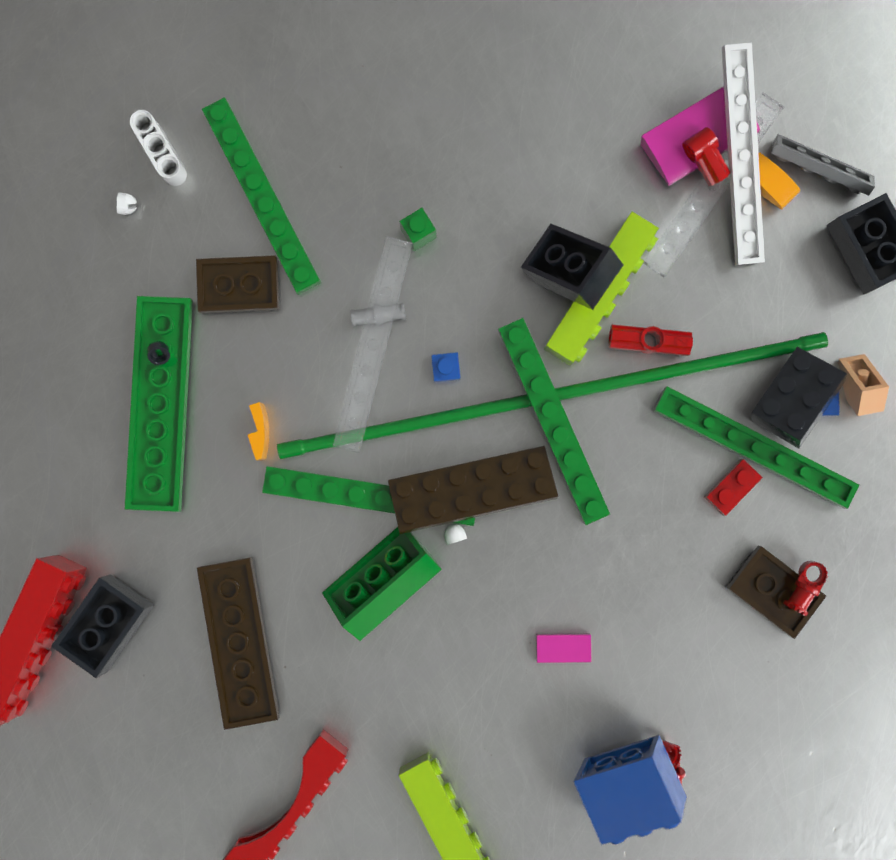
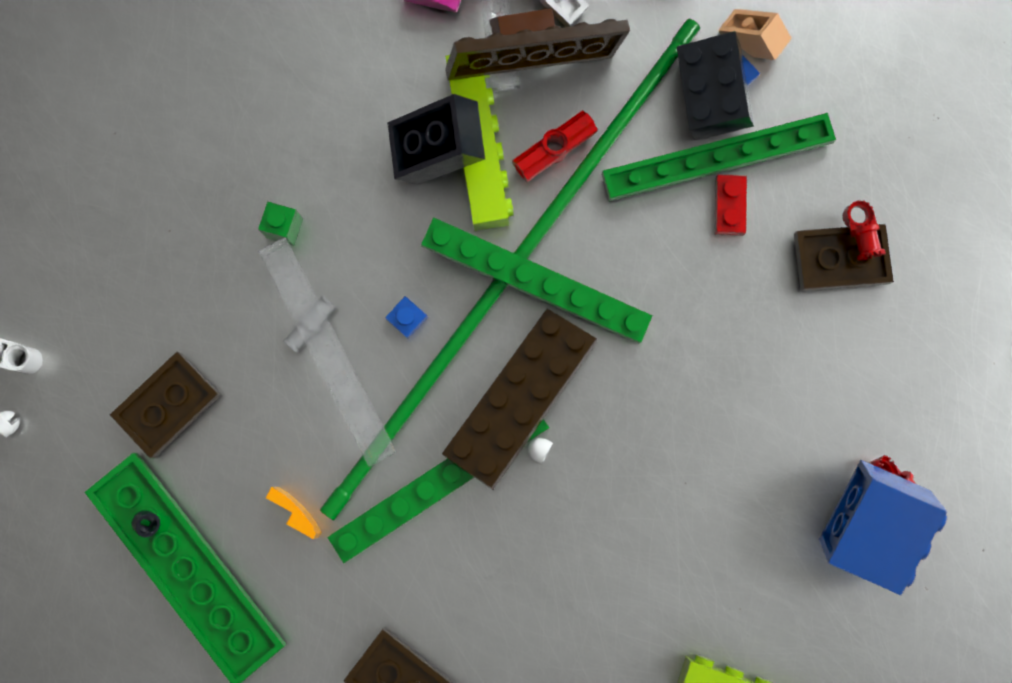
camera: 40 degrees left, 5 degrees down
green plate [202,97,321,295] -> none
green slope [322,527,442,641] -> none
dark pink tile [536,634,591,663] -> none
none -> dark brown plate [445,19,630,80]
none -> reddish brown hinge [489,8,555,35]

